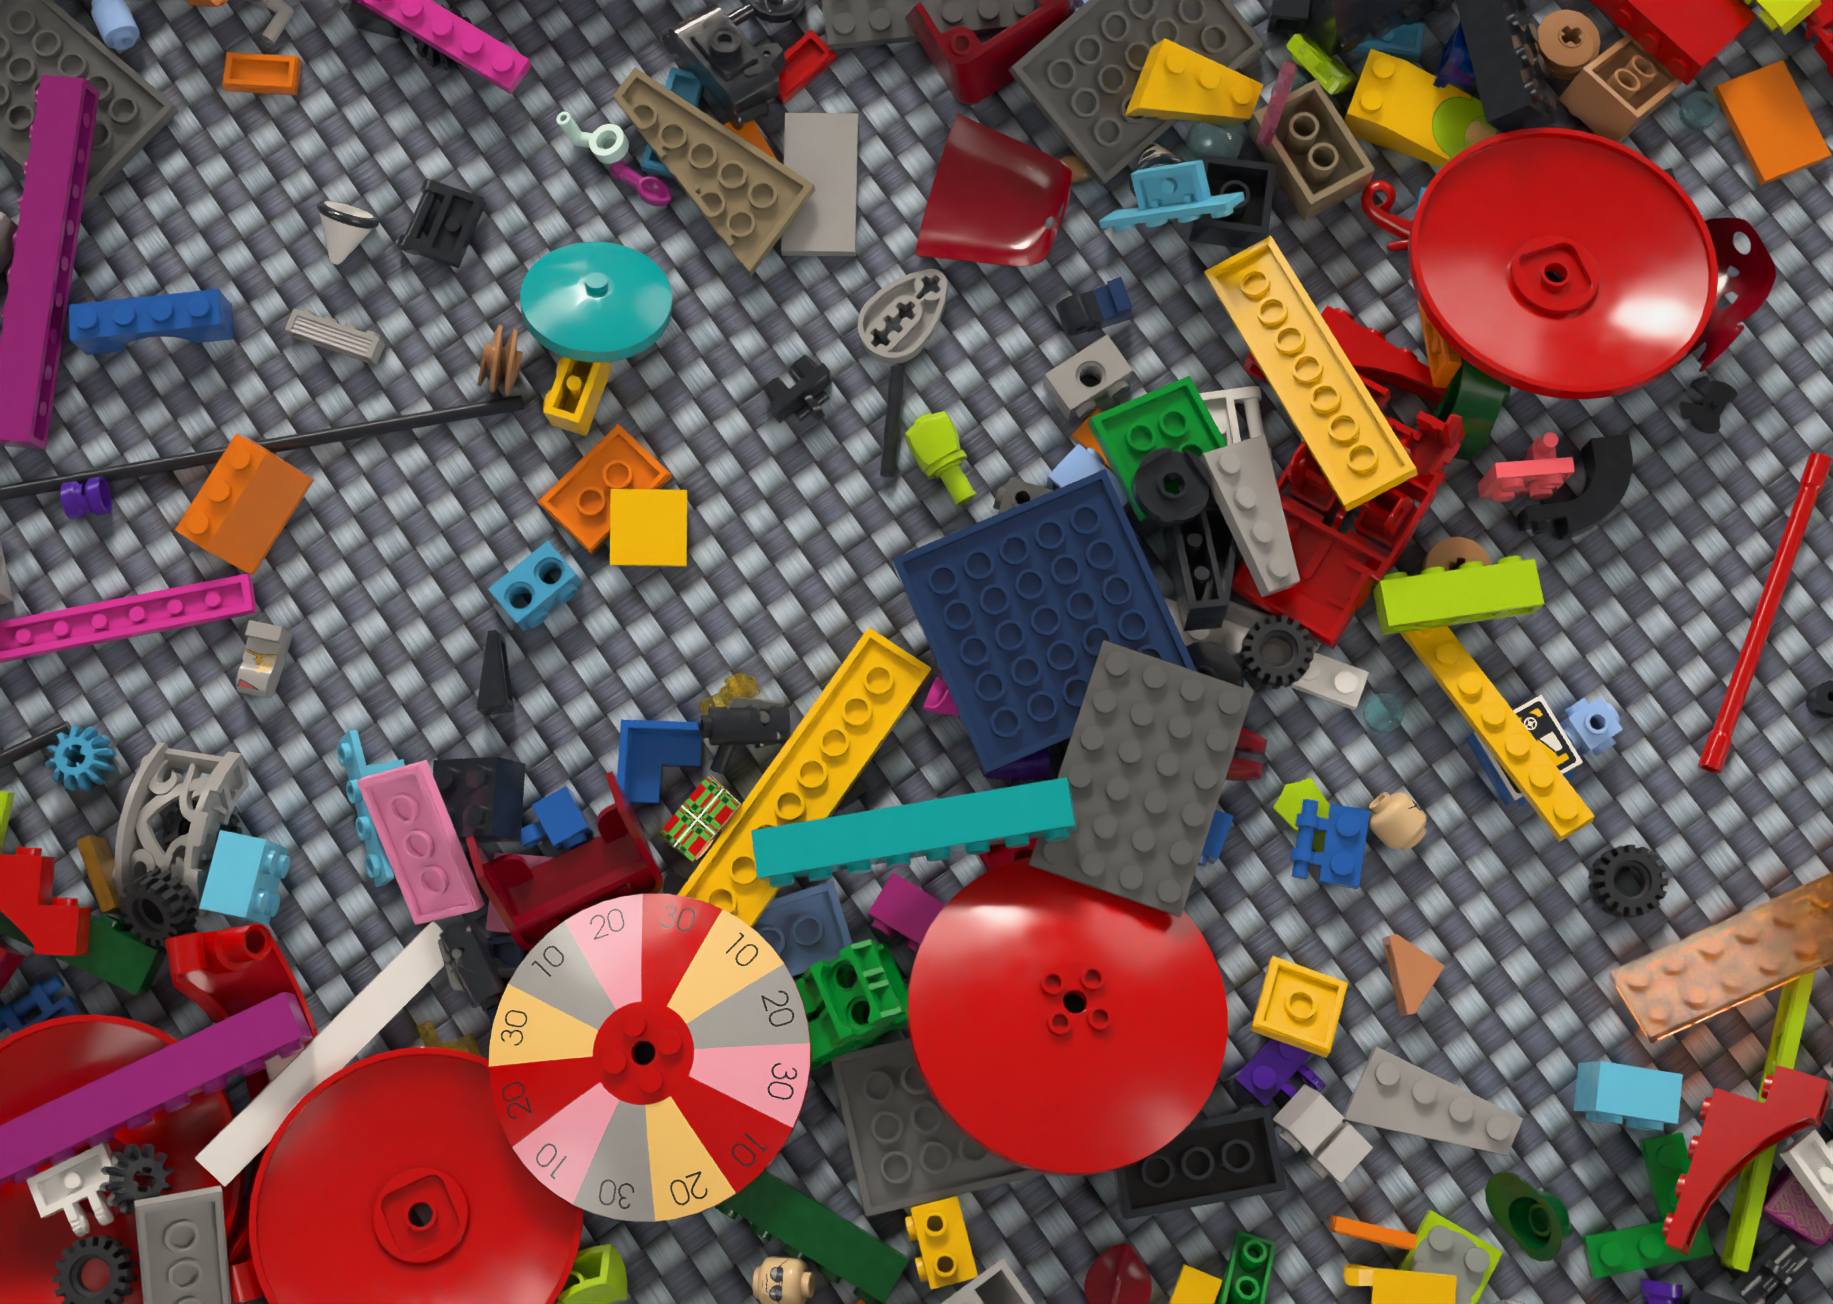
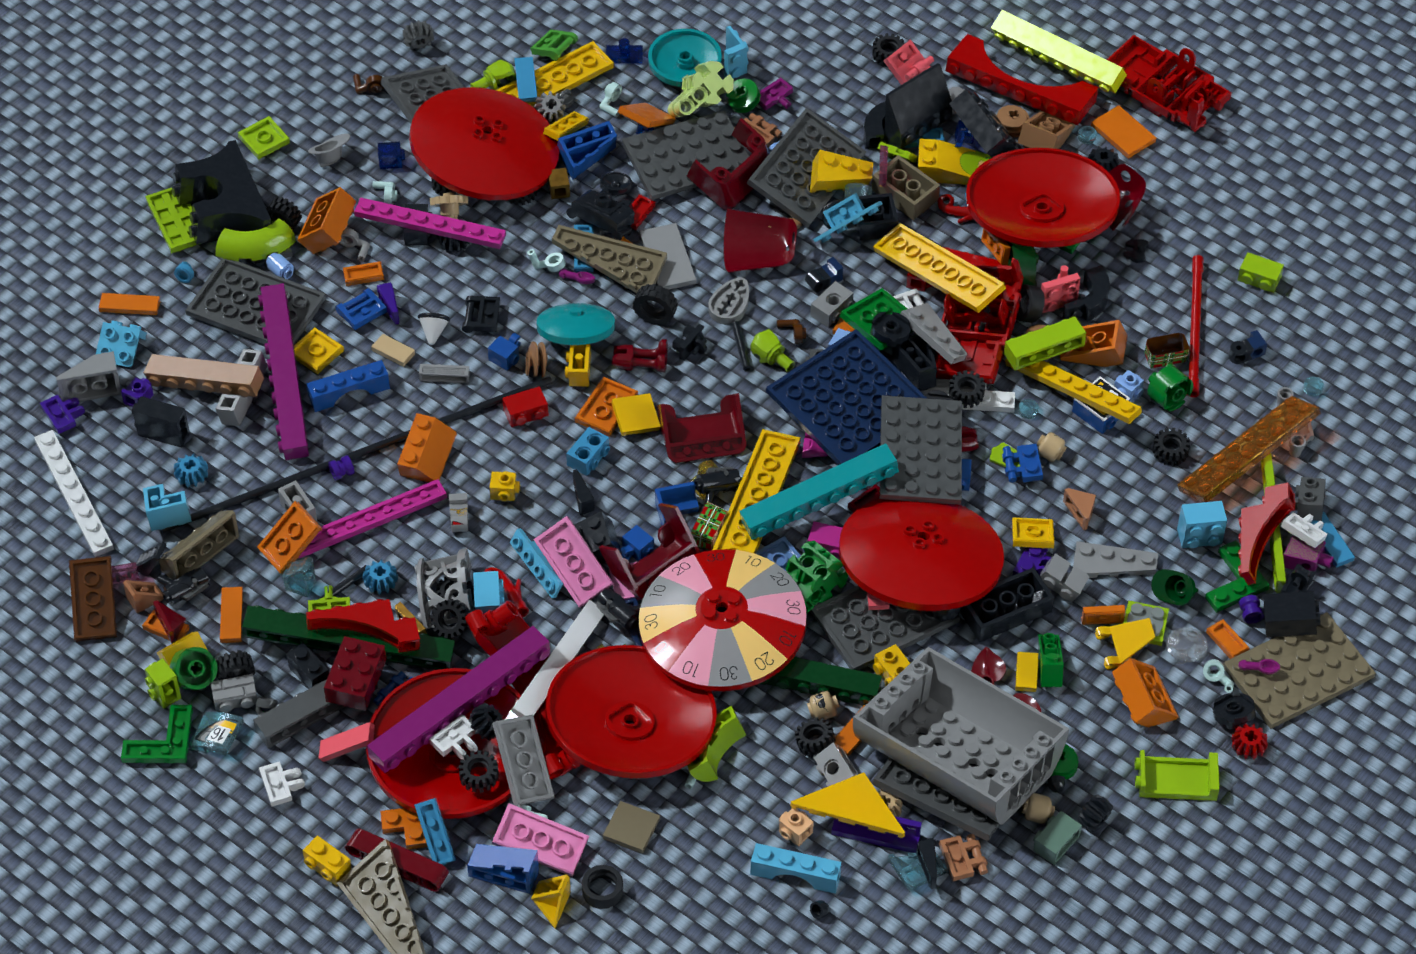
camera: 20 degrees left, 25 degrees down
none -> yellow tile [294,327,344,374]
none -> blue plate [335,288,387,330]
none -> tan tile [371,334,415,367]
none -> dark purple slope [377,282,400,325]
none -> red plant [483,567,529,617]
none -> blue brick [488,333,521,371]
none -> yellow brick [490,471,520,501]
none -> red brick [502,386,549,427]
none -> dark red piece [612,339,668,373]
none -> black tyre [632,284,678,325]
none -> dark red windscreen [657,393,746,463]
none -> reddish brown plate [777,319,806,344]
none -> black tyre [1016,284,1045,323]
none -> orange slope [1060,320,1128,367]
none -> black gear [1088,146,1119,172]
none -> piece [1144,333,1190,369]
none -> green brick [1147,364,1193,411]

